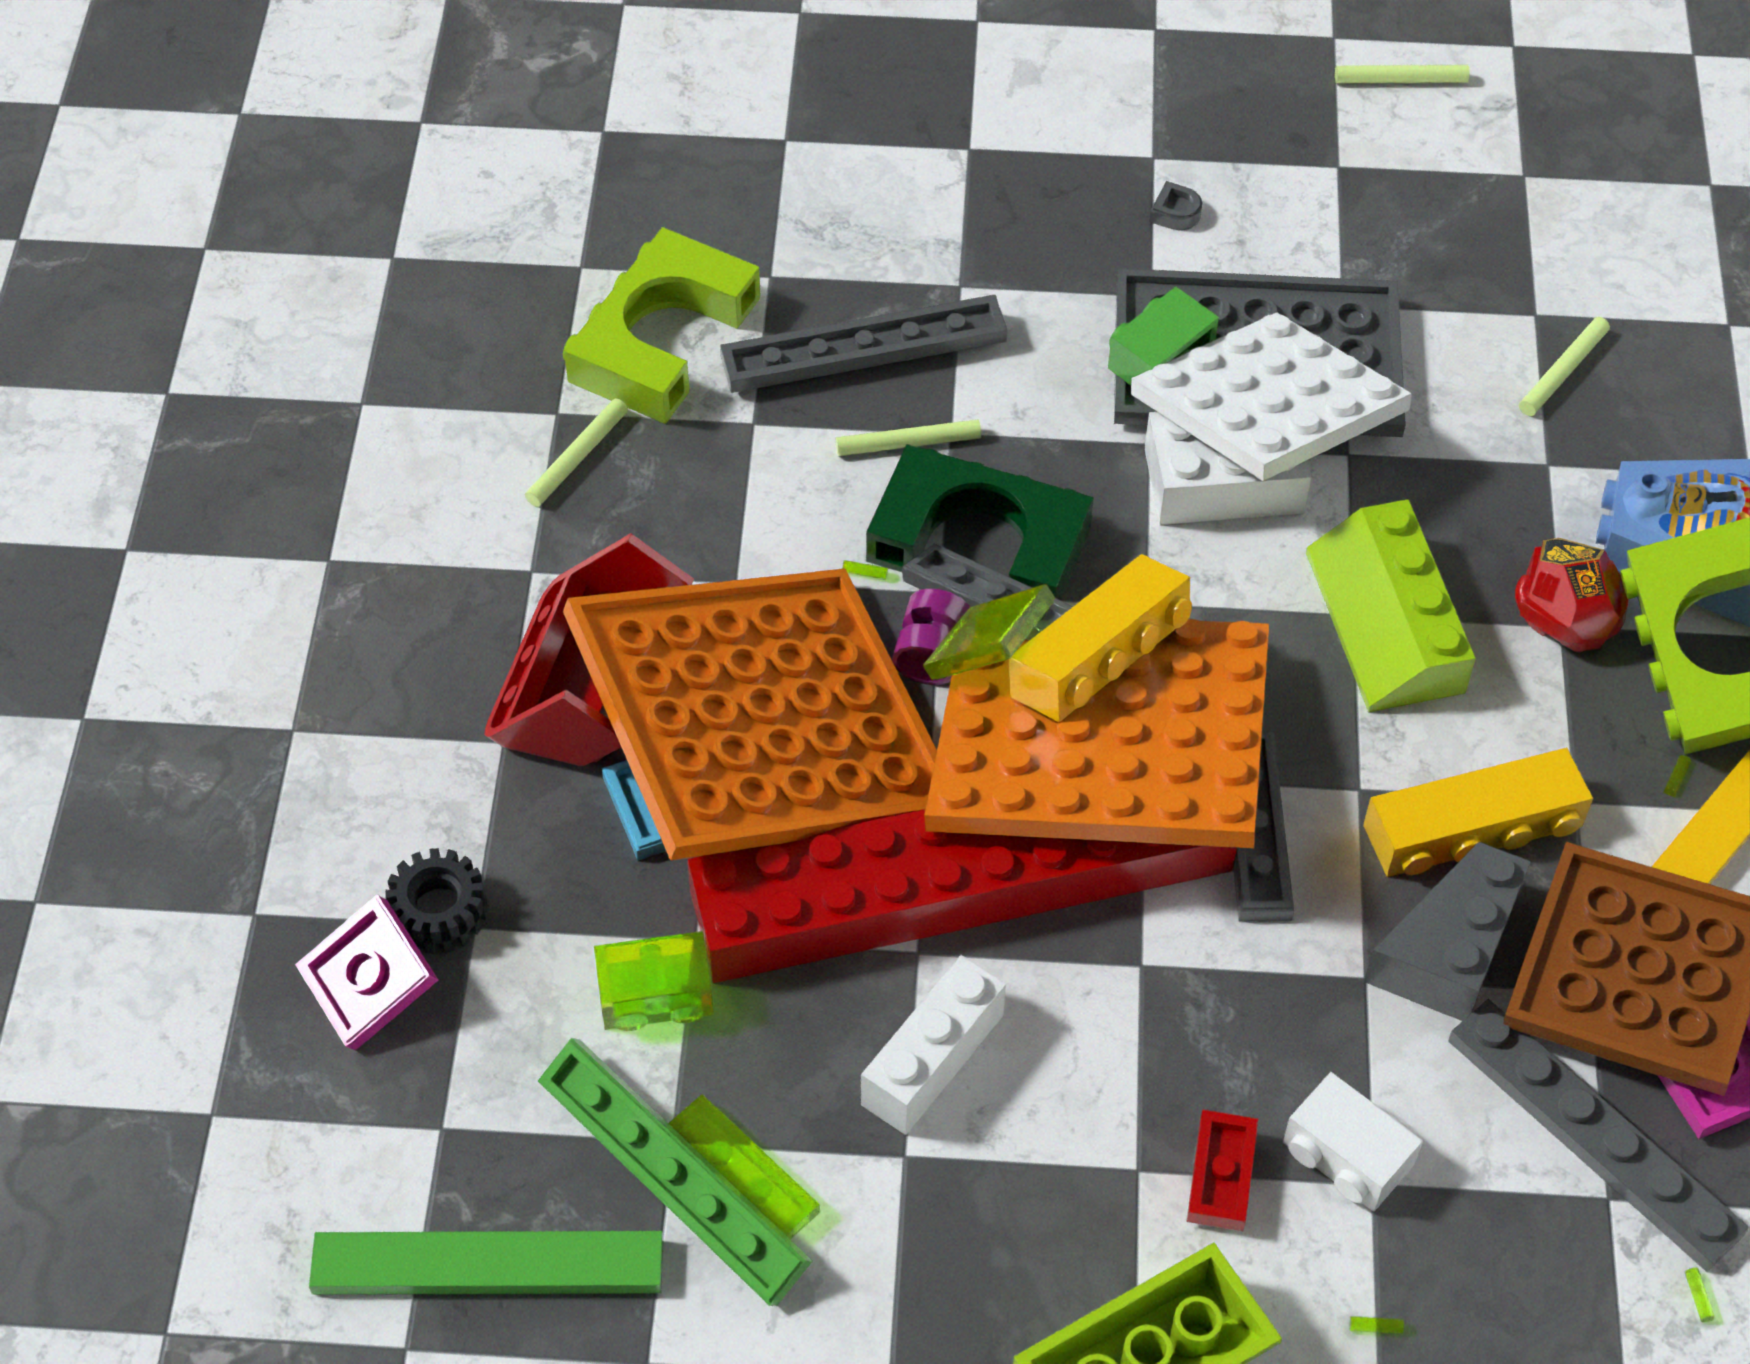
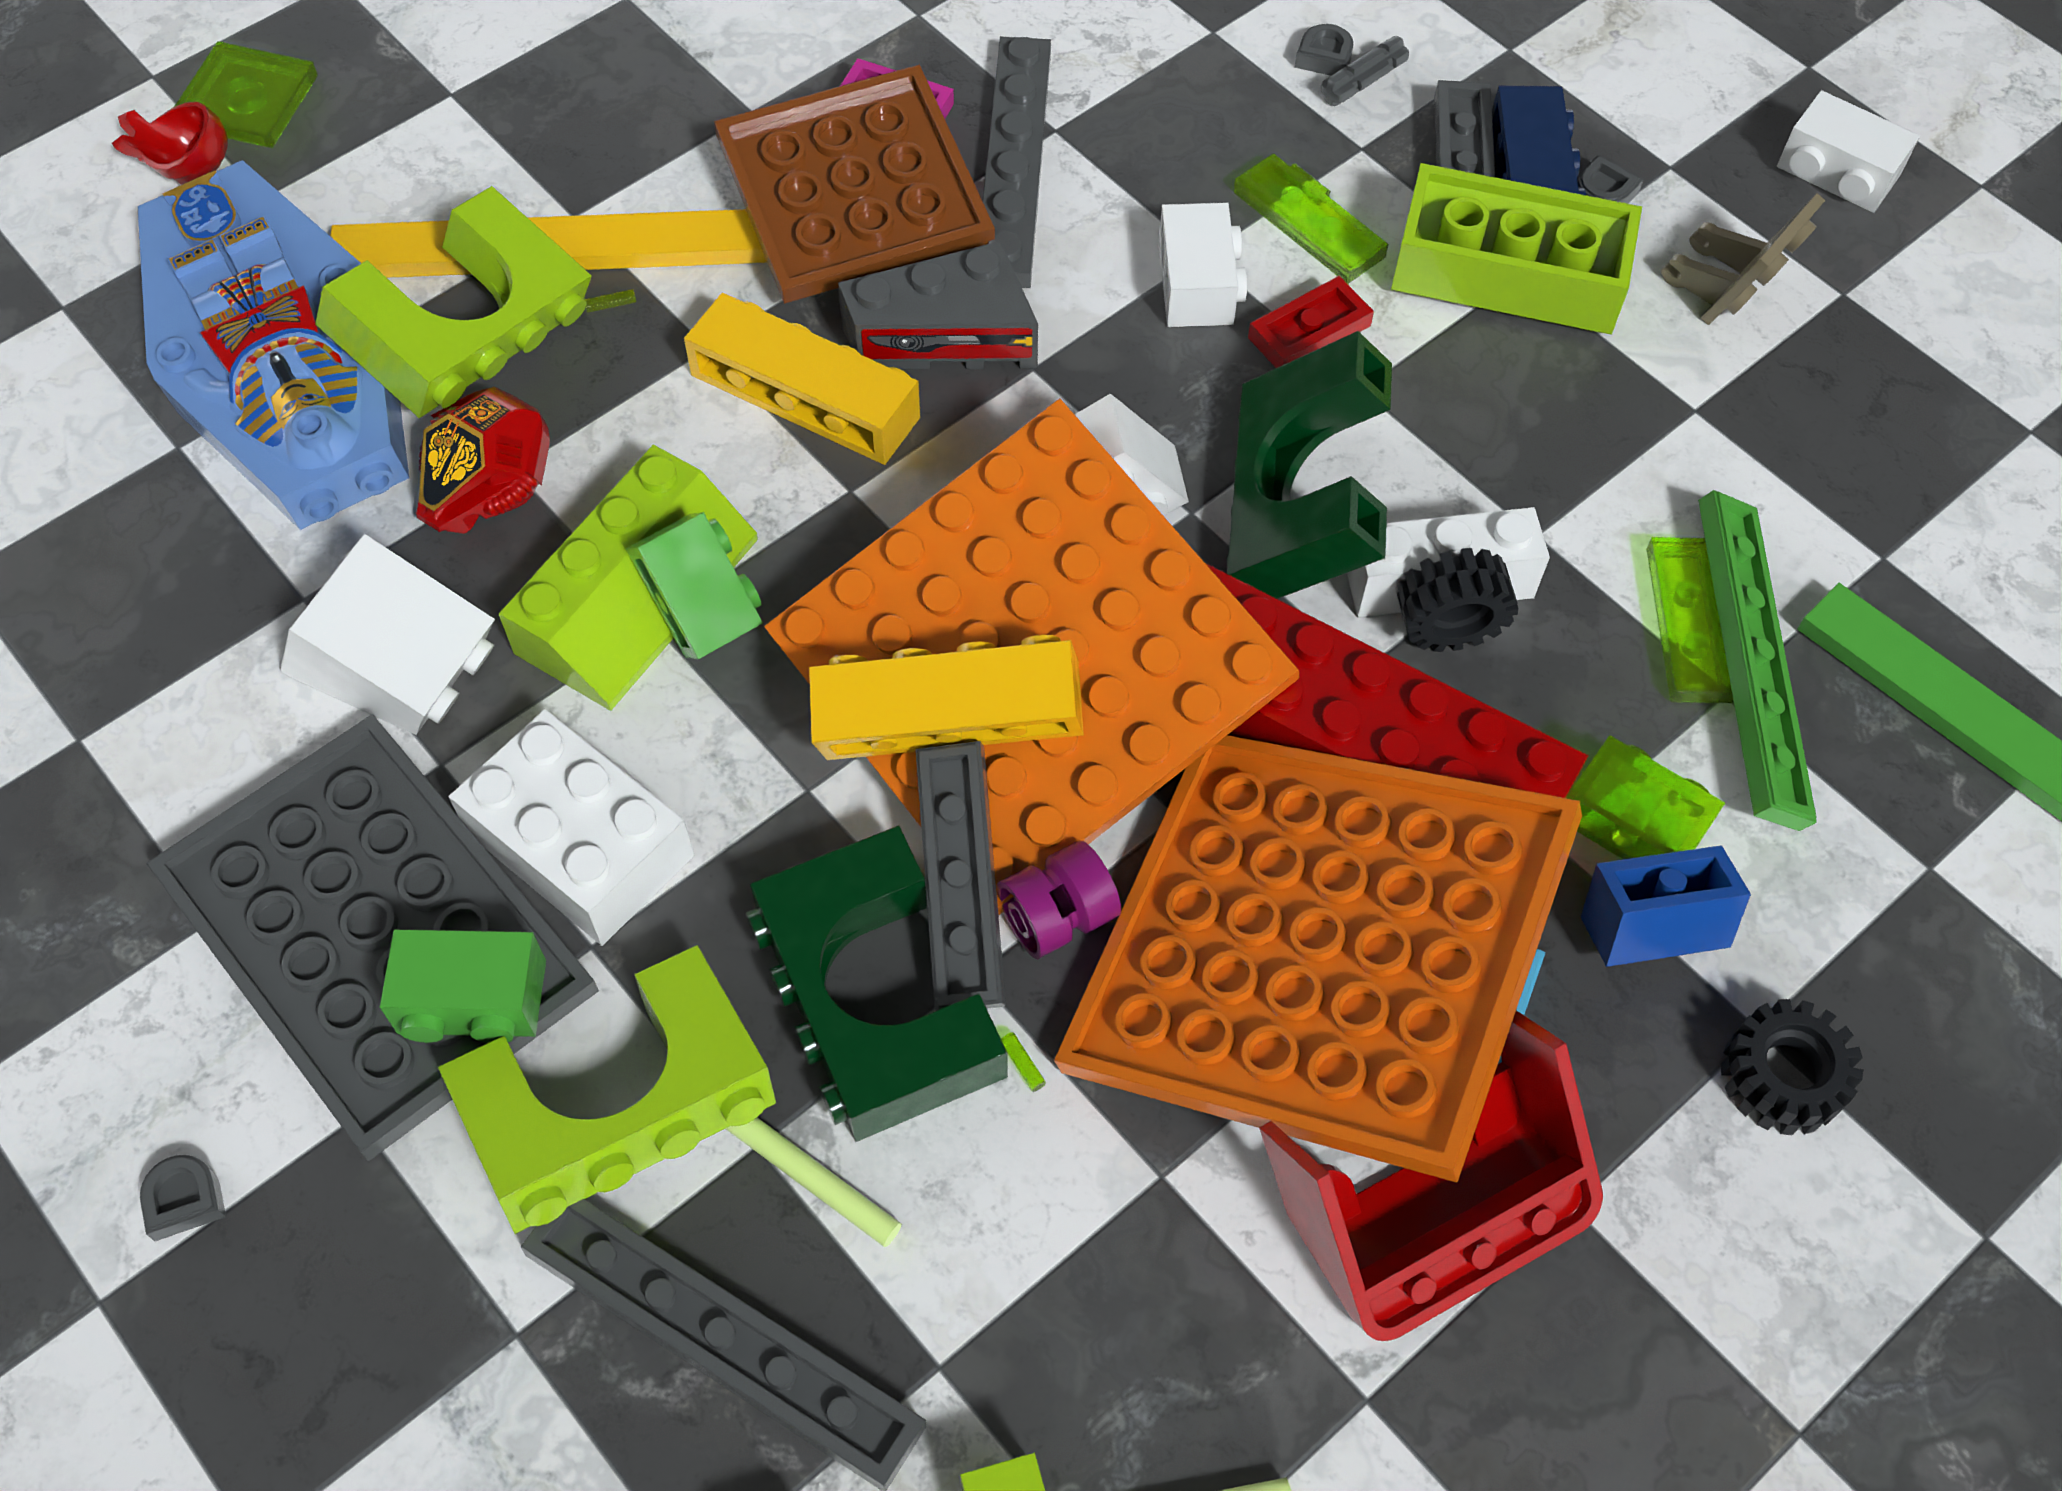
camera: 135 degrees left, 5 degrees up
tile [296,895,438,1051] -> none
clear neon green tile [923,584,1055,680] -> none
white plate [1131,312,1412,481] -> none
yellowish green bar [1519,317,1610,416] -> none
clear neon green piece [1685,1267,1715,1322] -> none
none -> white slope [280,533,495,735]
none -> lime arch [438,945,776,1234]
none -> bright green brick [626,512,763,659]
none -> white brick [1074,394,1189,517]
none -> dark green arch [1227,331,1392,599]
none -> clear neon green tile [1233,153,1389,284]
none -> black tyre [1397,548,1519,652]
none -> blue brick [1581,845,1751,967]

